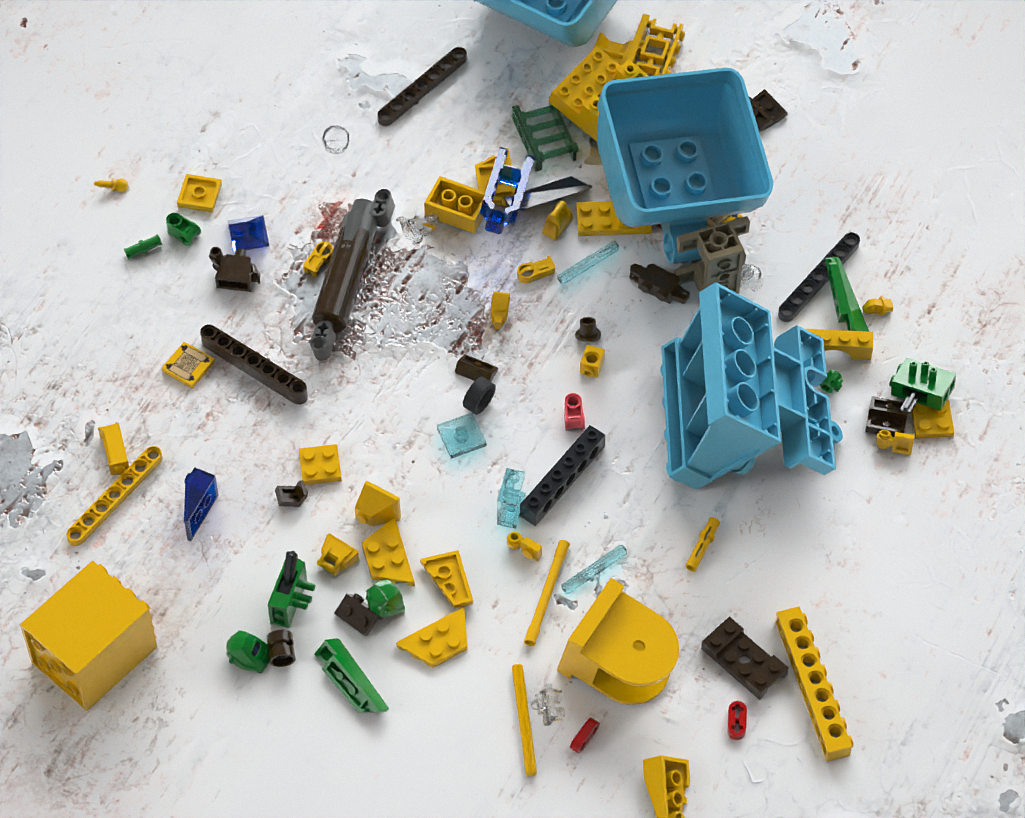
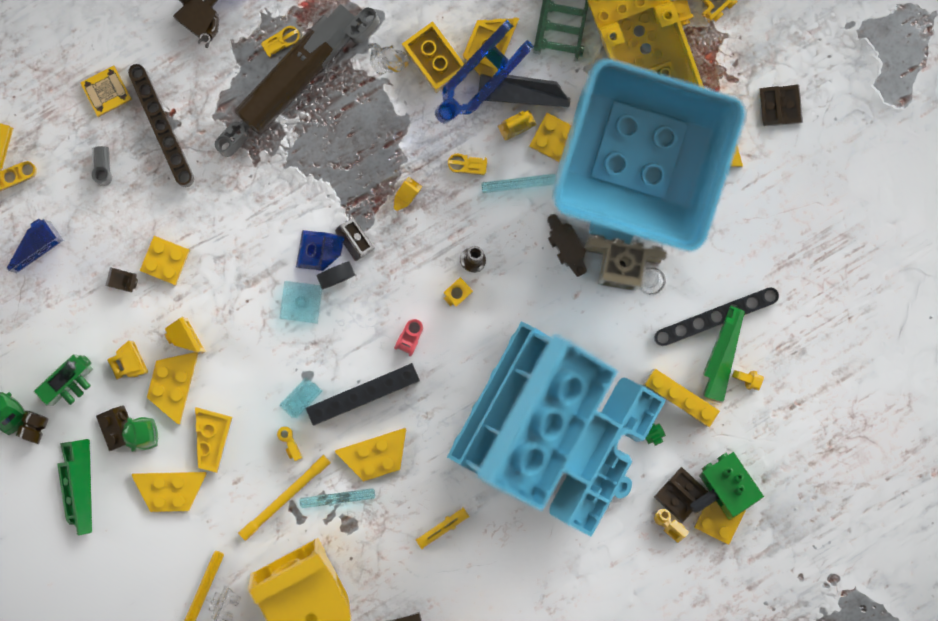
camera: 30 degrees right, 30 degrees up
none -> dark grey piece [91,146,112,186]
none -> clear blue slope [295,230,344,271]
none -> yellow wing [335,428,406,482]

